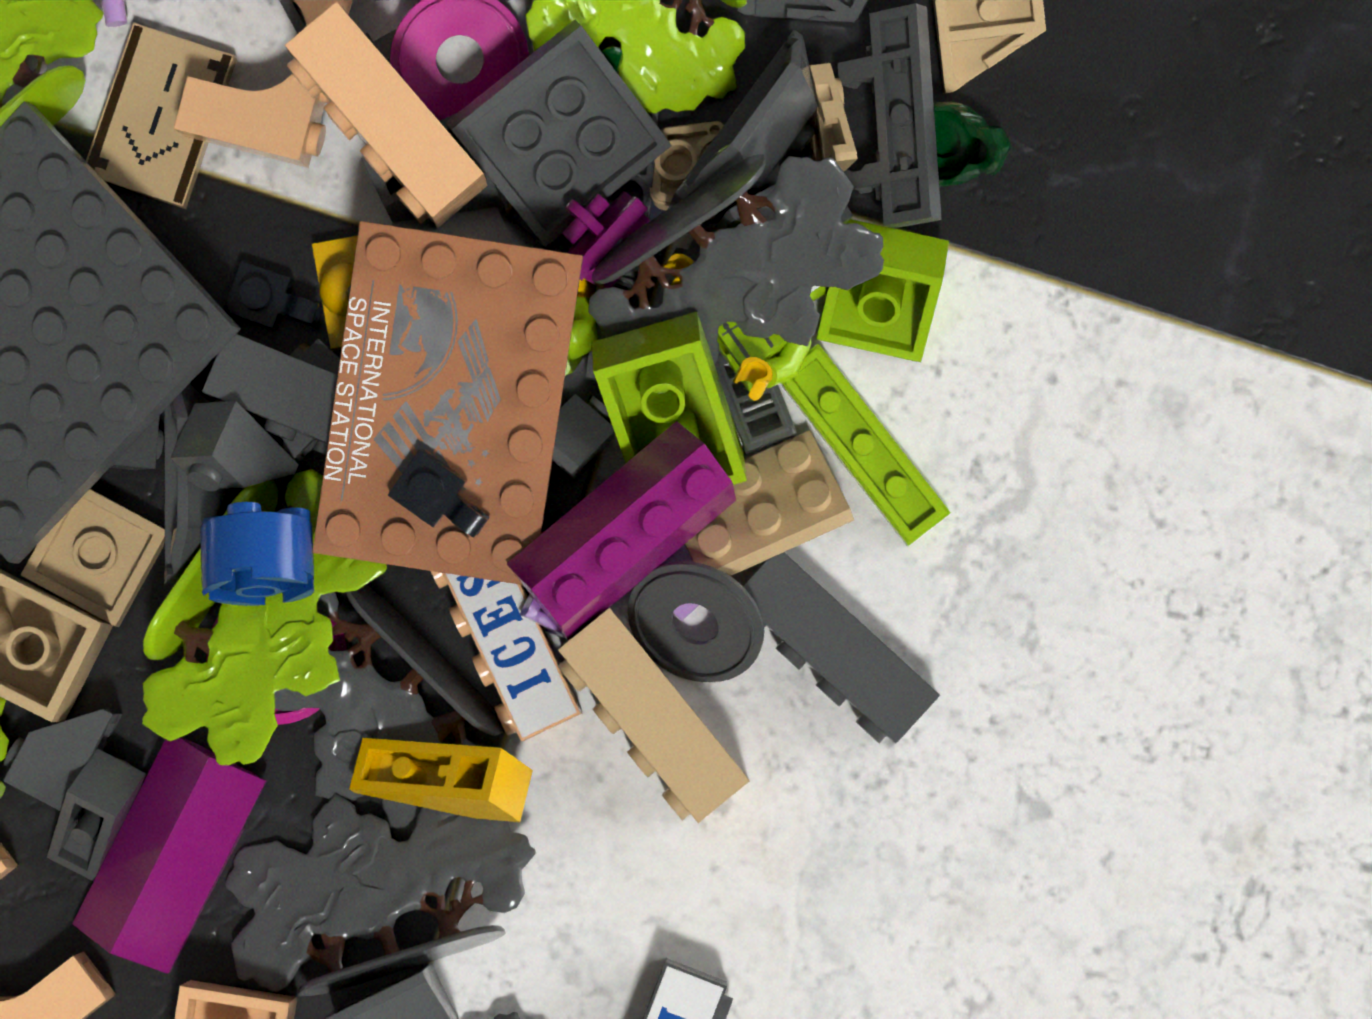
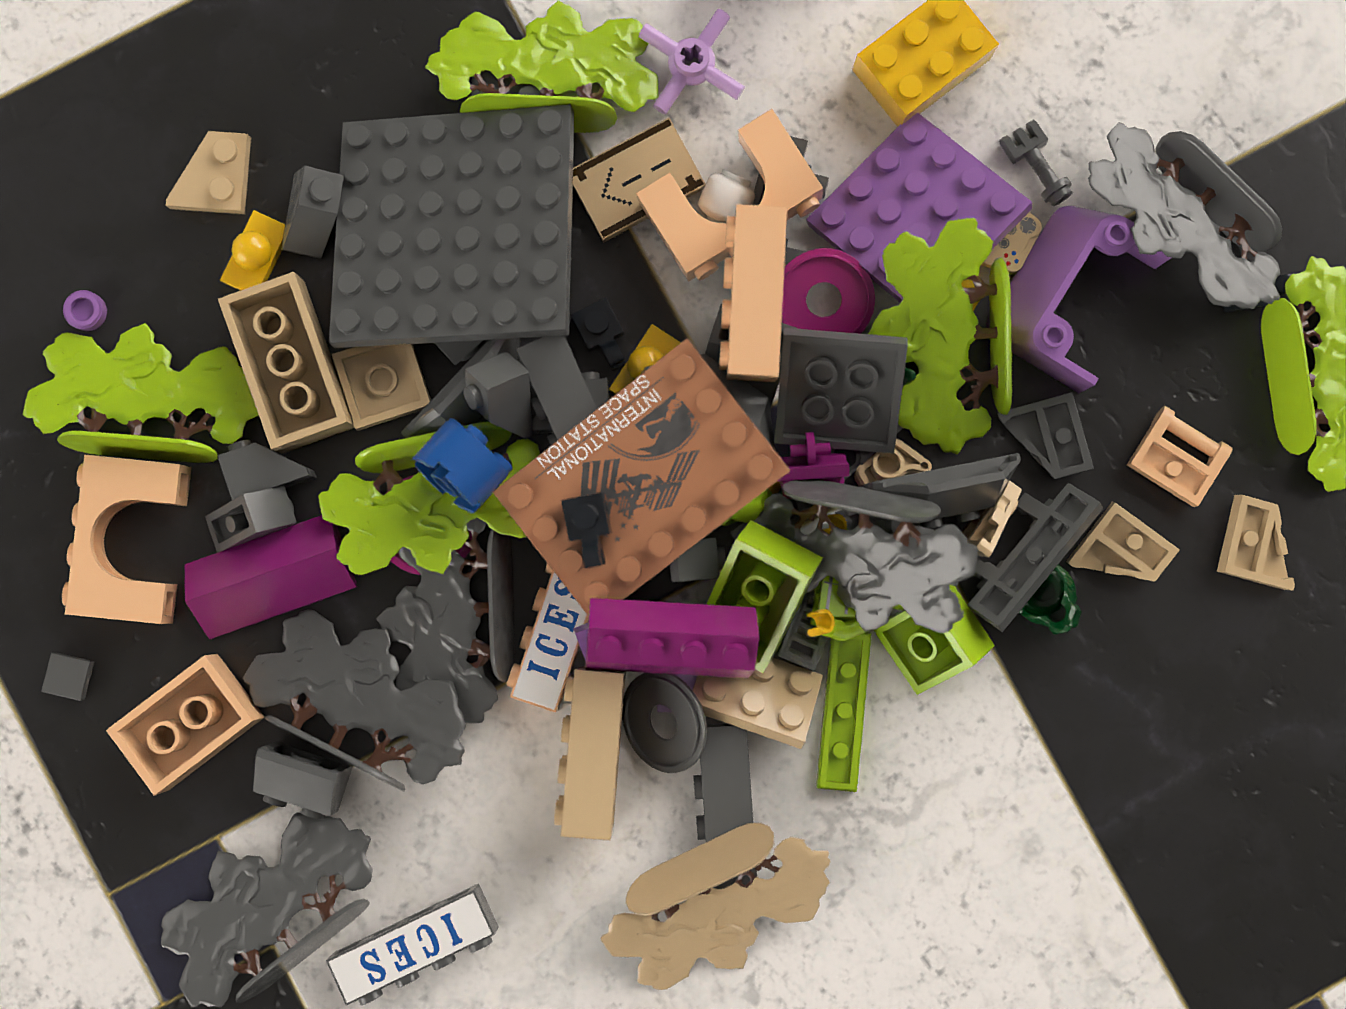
camera: 40 degrees right, 0 degrees up
yellow slope [349,738,533,822] -> none
none -> tan plant [600,823,830,990]
none -> white head [698,169,755,224]

